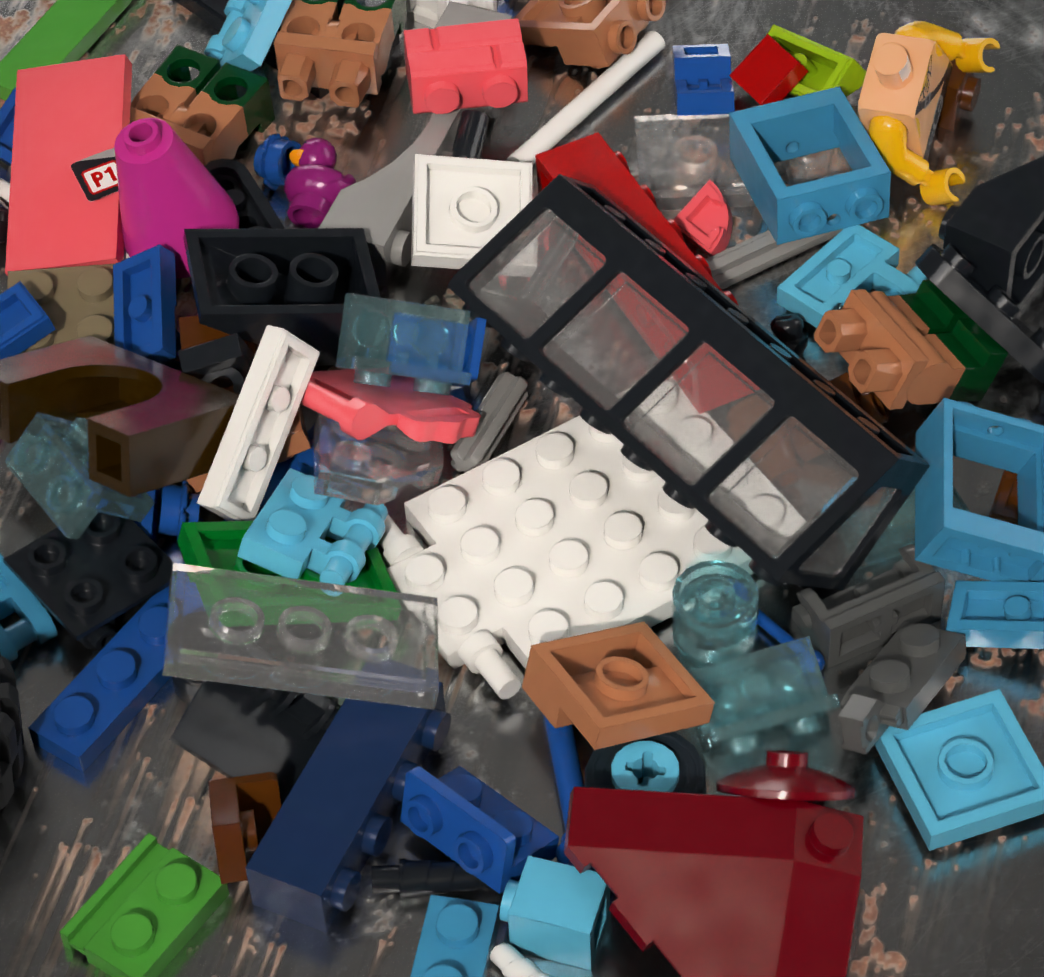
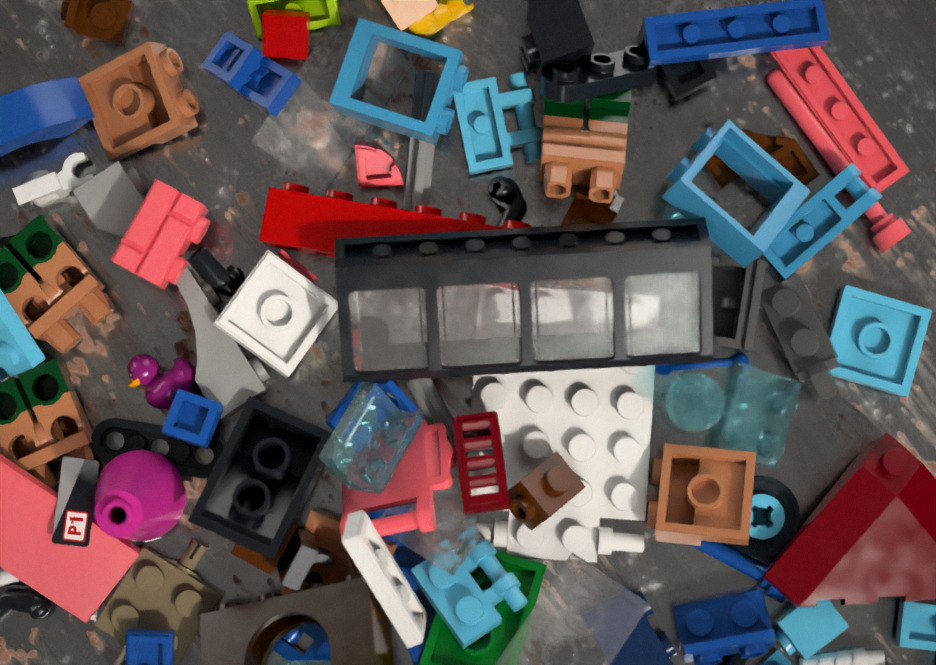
camera: 60 degrees left, 35 degrees up
blue hinge [113,244,181,369] -> none
blue plate [254,134,301,191] -> none
white bar [507,31,665,166] -> none
dark red dish [716,750,855,801] -> none
none -> blue tile [161,389,224,450]
none -> dark red slope [452,411,510,515]
none -> reddish brown bracket [508,451,585,530]

